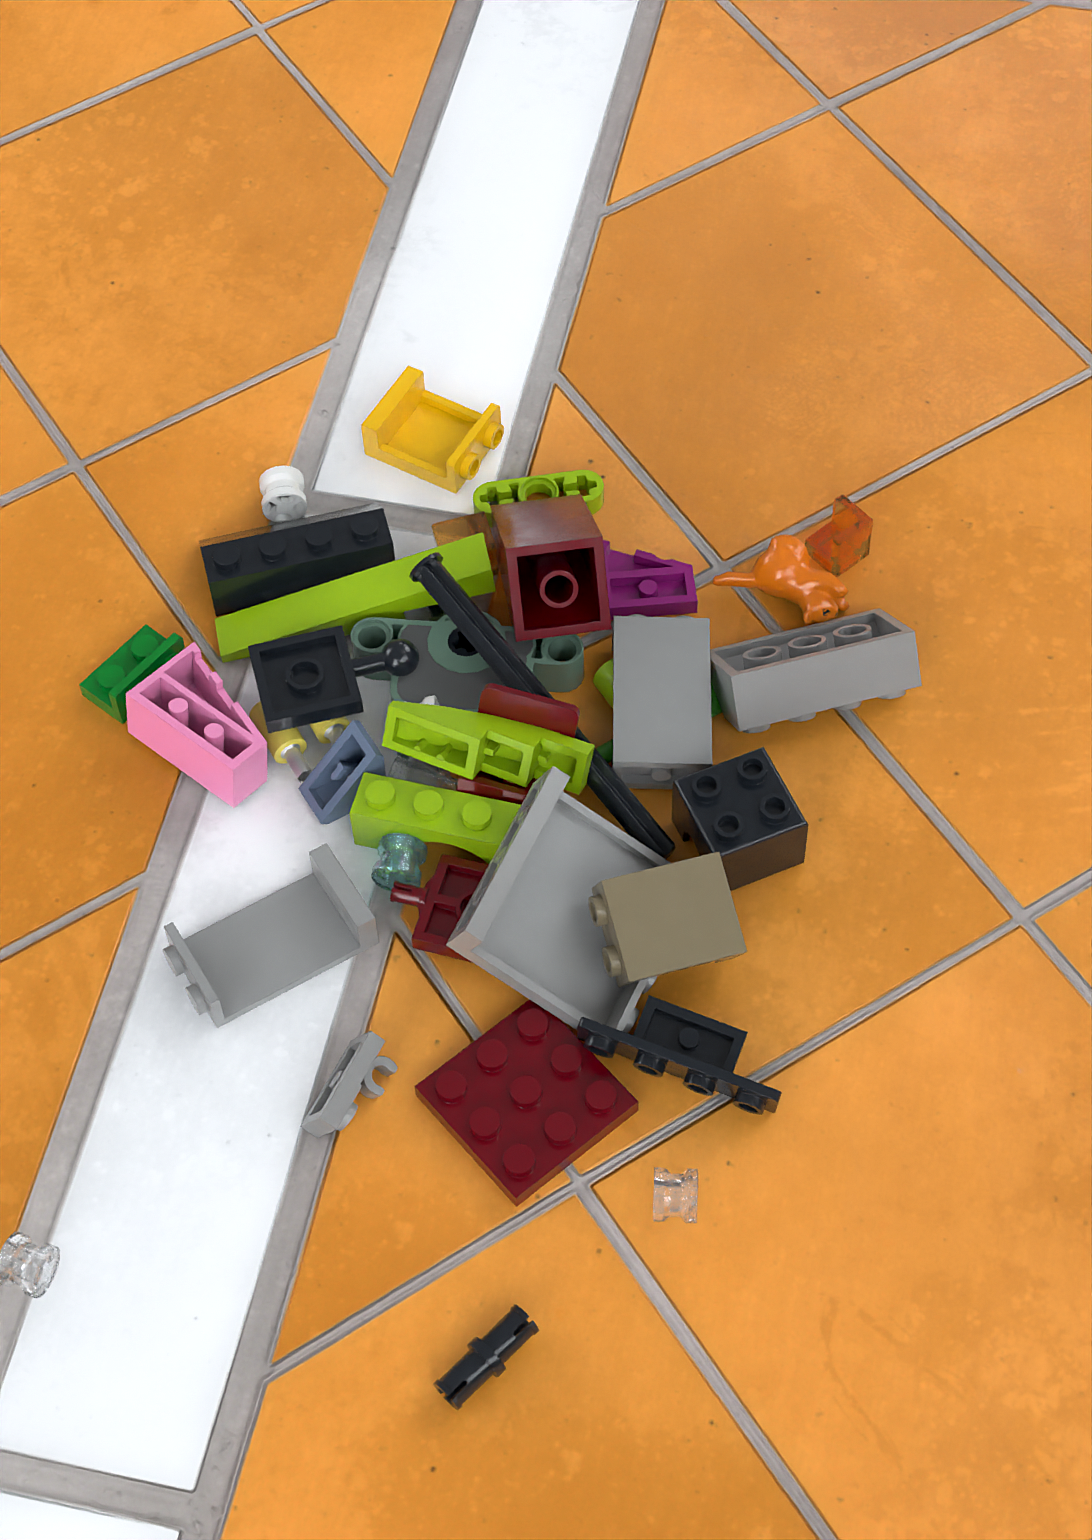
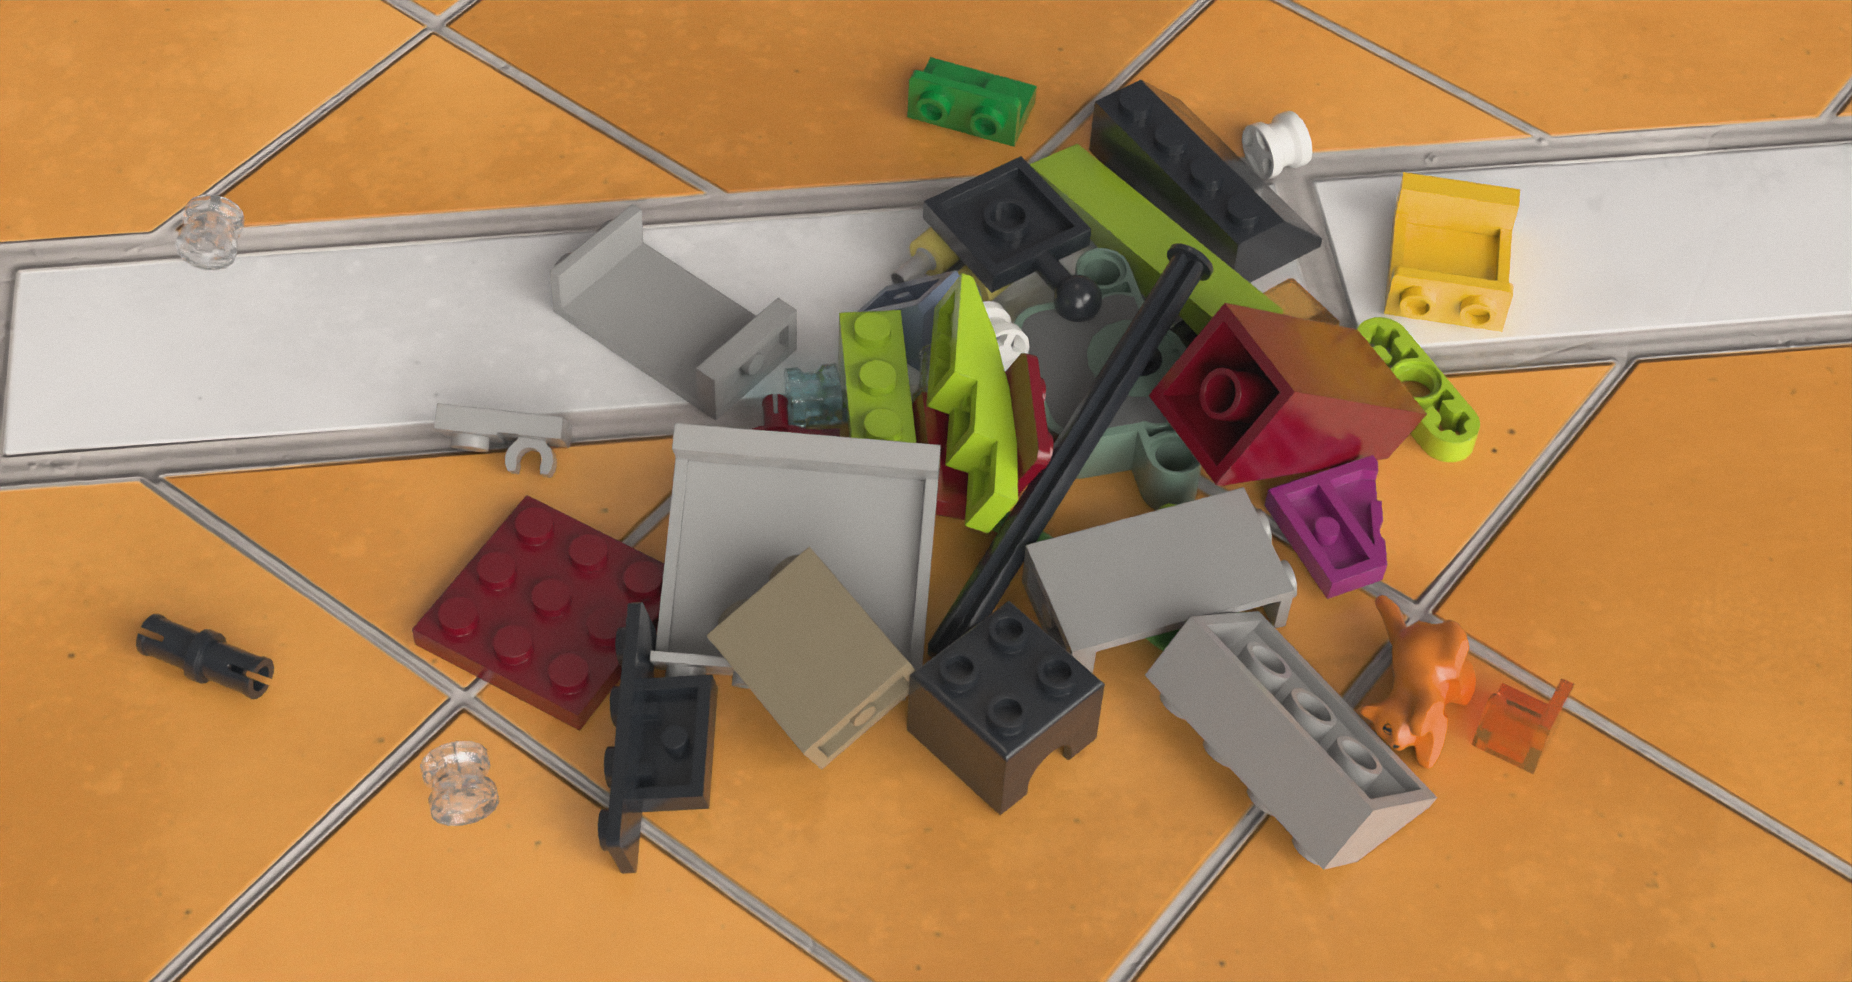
camera: 65 degrees right, 5 degrees down
bright pink wedge [125,642,267,808] -> none

